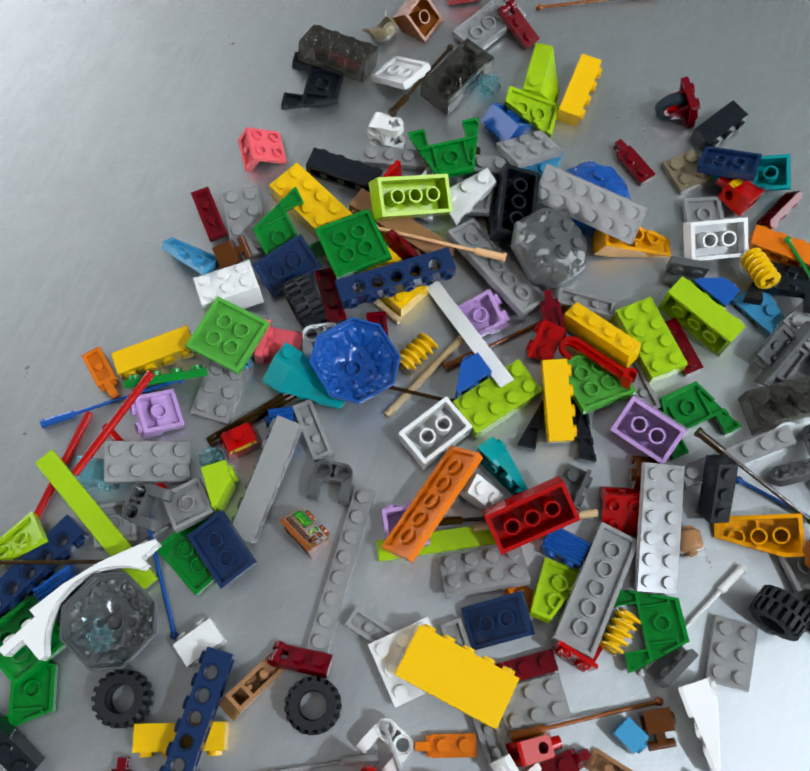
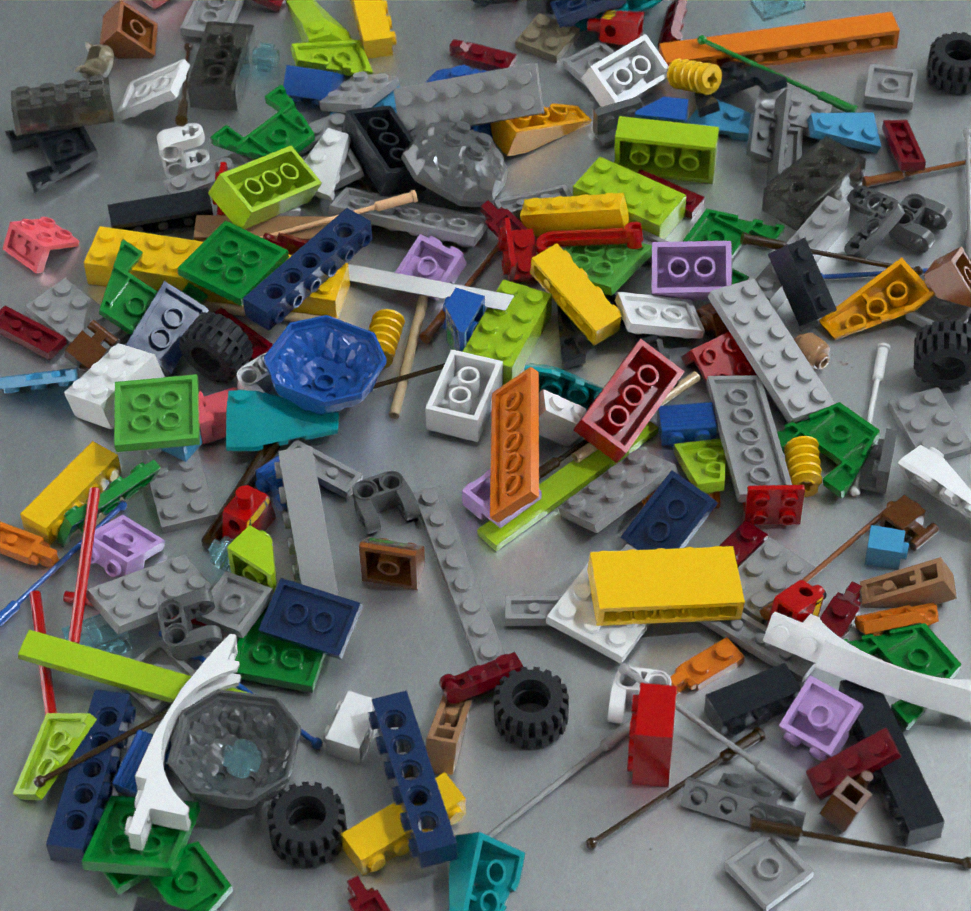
camera: 30 degrees left, 20 degrees down
none -> white plate [615,292,705,339]

